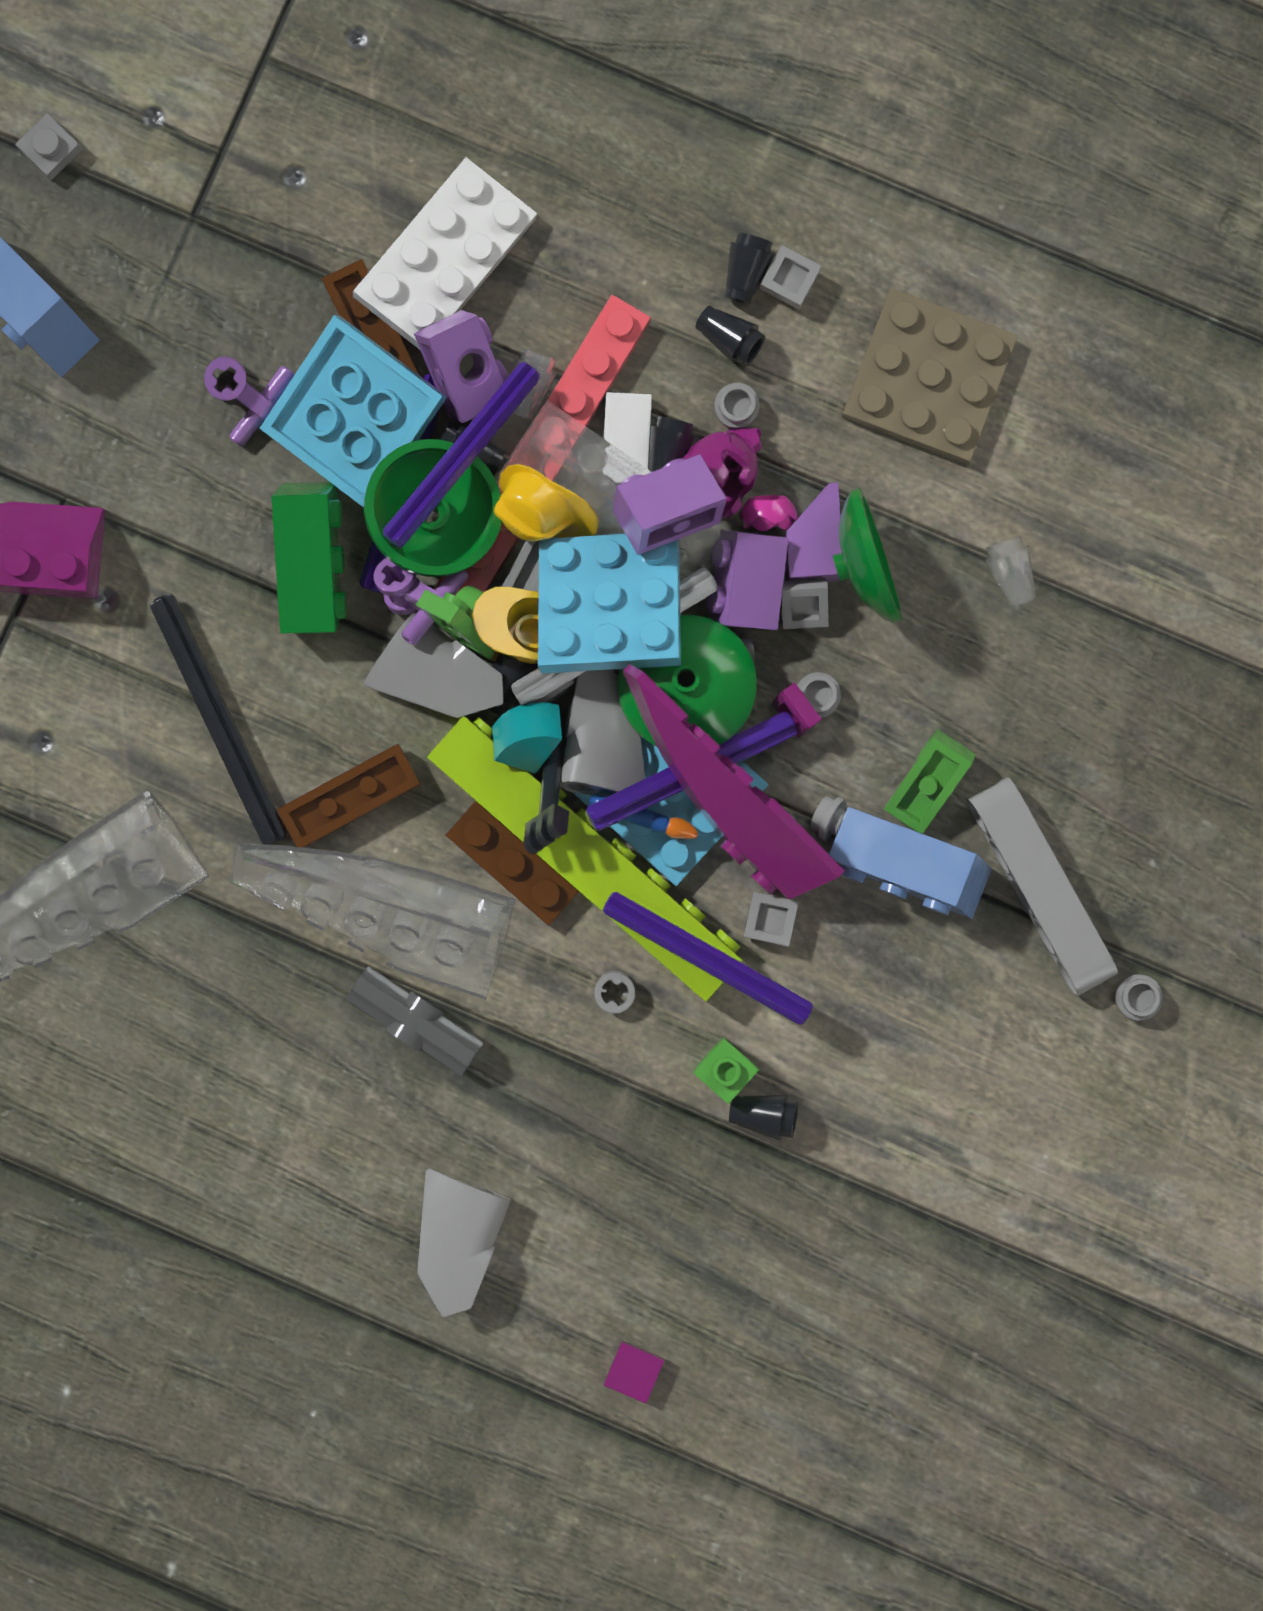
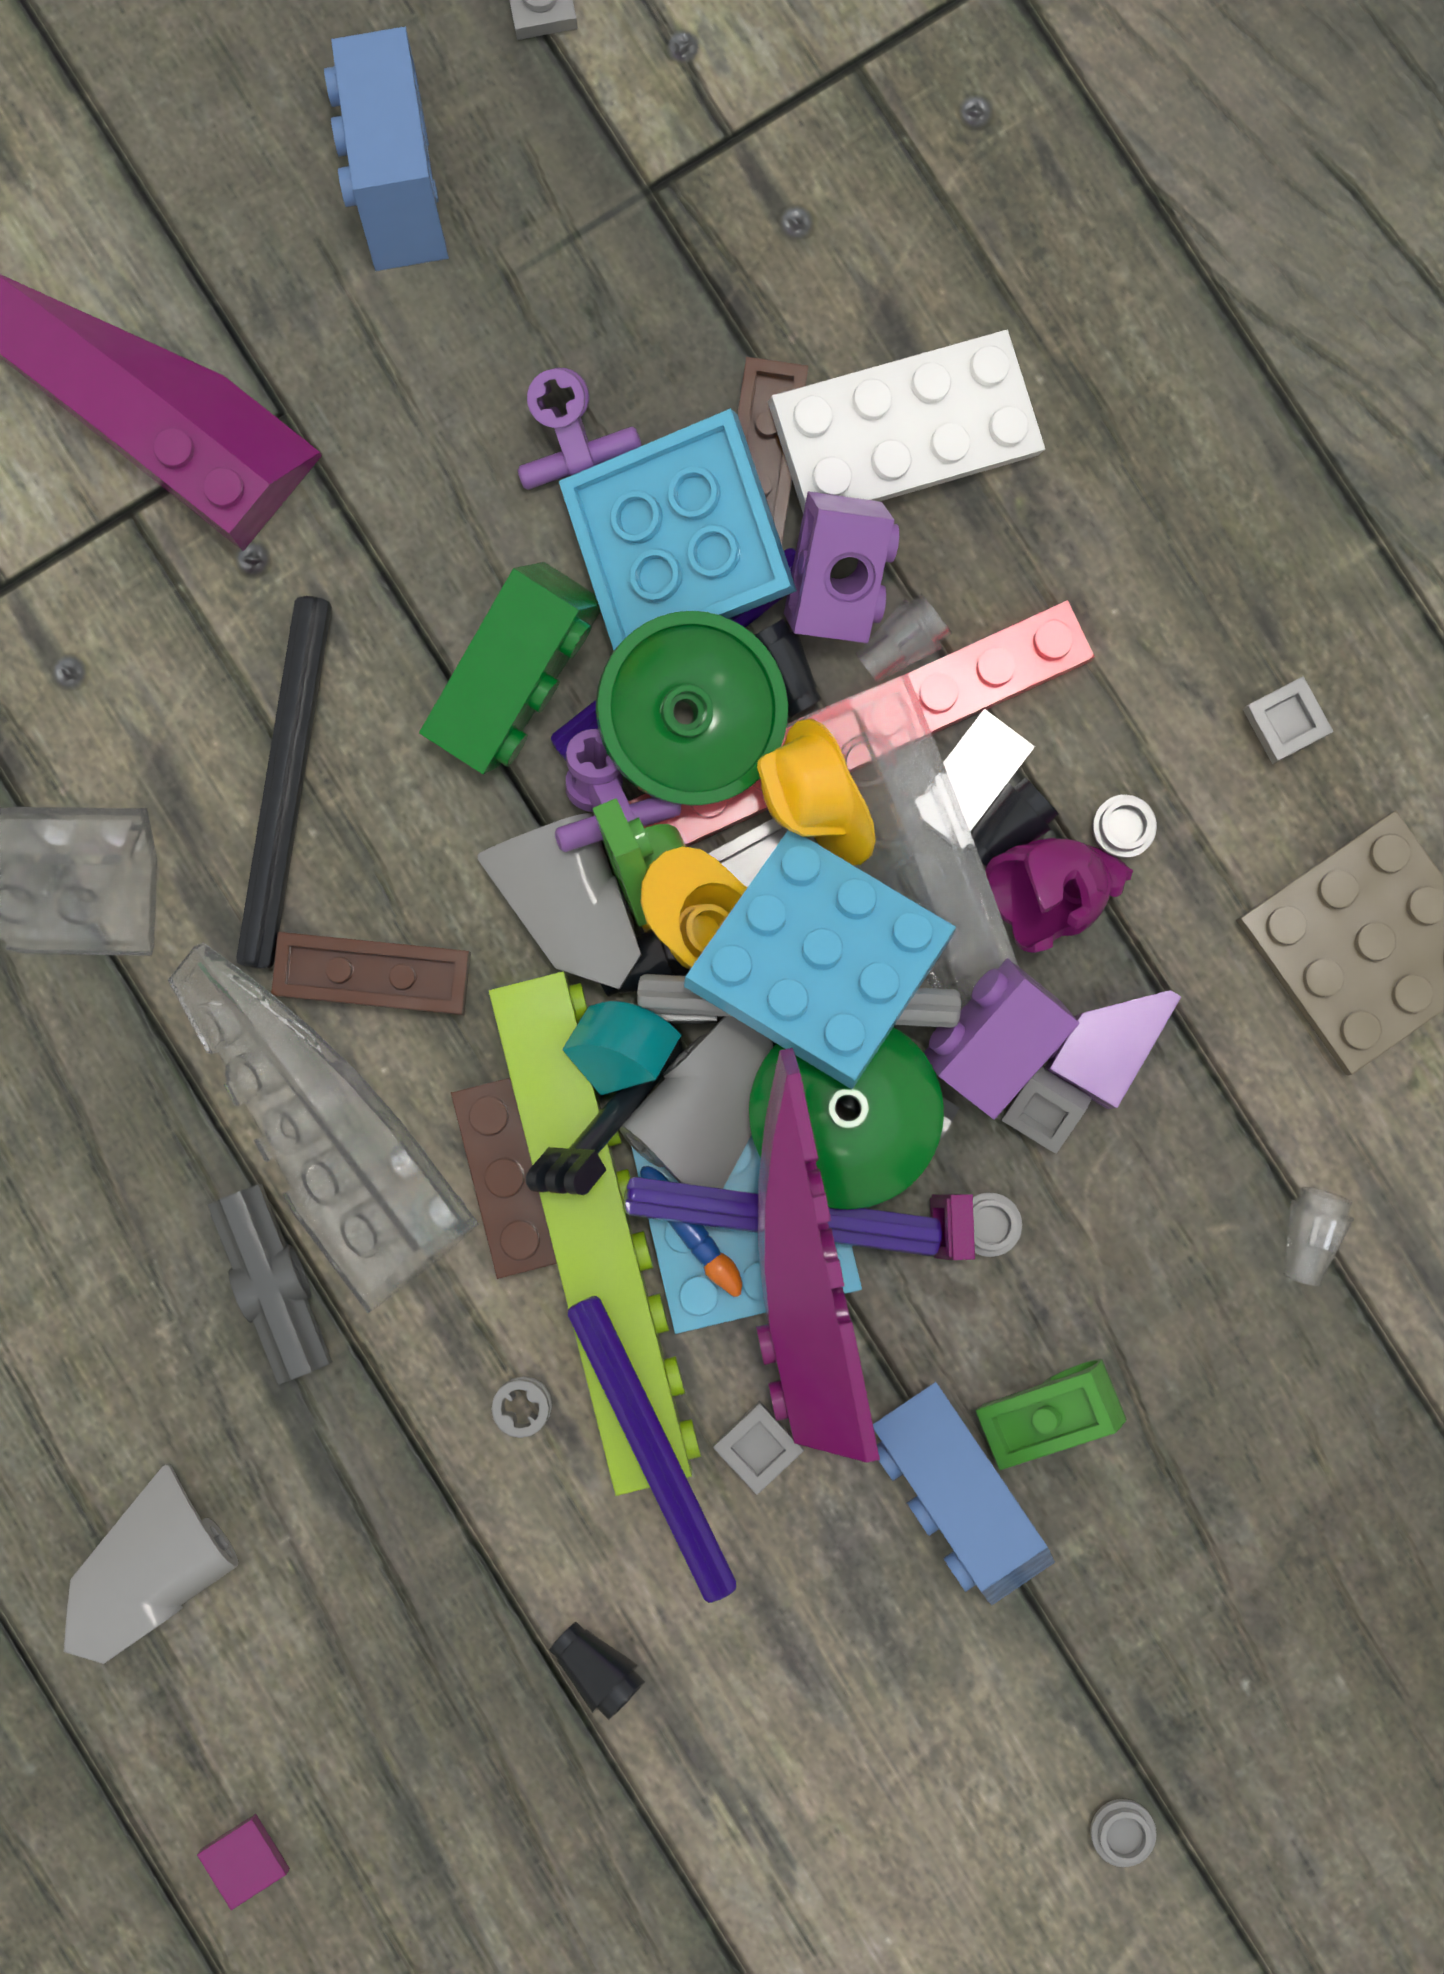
camera: 30 degrees right, 0 degrees up
dark purple axle [383,362,540,548] -> none
medium lavender brick [612,454,726,555] -> none
bright green brick [692,1037,759,1104] -> none
black cone [695,305,765,366] -> none
black cone [724,233,774,304] -> none
dark pink plate [740,495,798,531] -> none
light grey plate [810,796,846,841] -> none
green dish [833,487,903,623] -> none
light grey beam [967,777,1118,997] -> none

